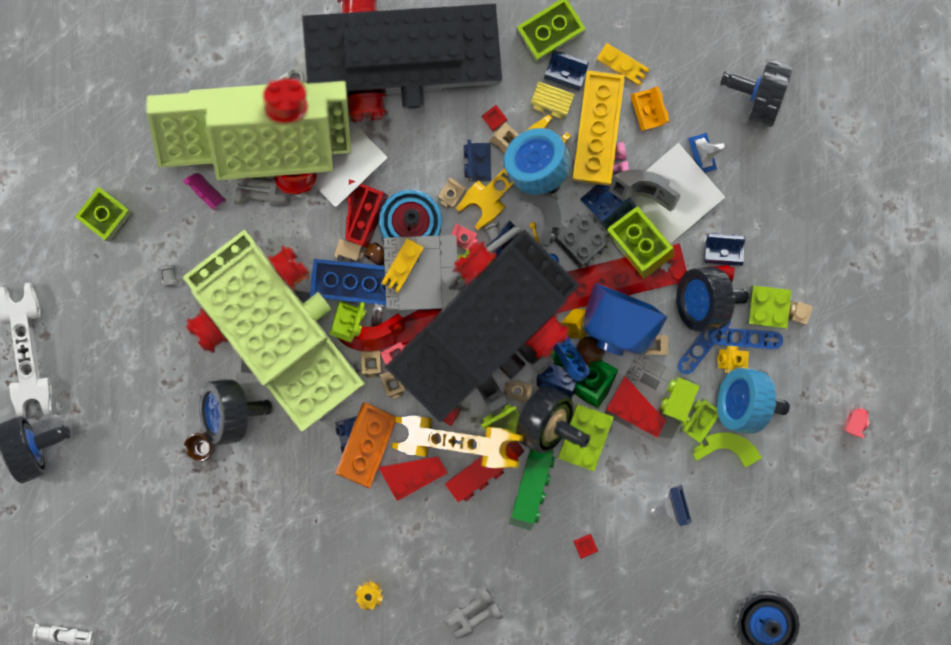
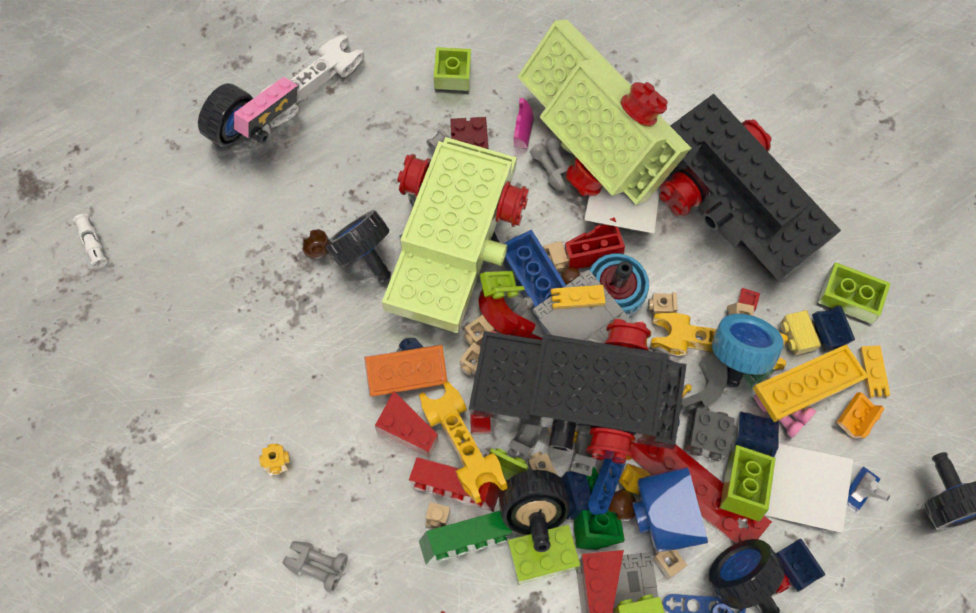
camera: 50 degrees right, 20 degrees down
dark blue bracket [464,139,491,182] -> none
dark grey arch [609,170,681,212] -> none
none -> bright pink brick [234,77,298,138]
none -> tan brick [425,502,450,529]
none -> dark red piece [450,117,489,149]

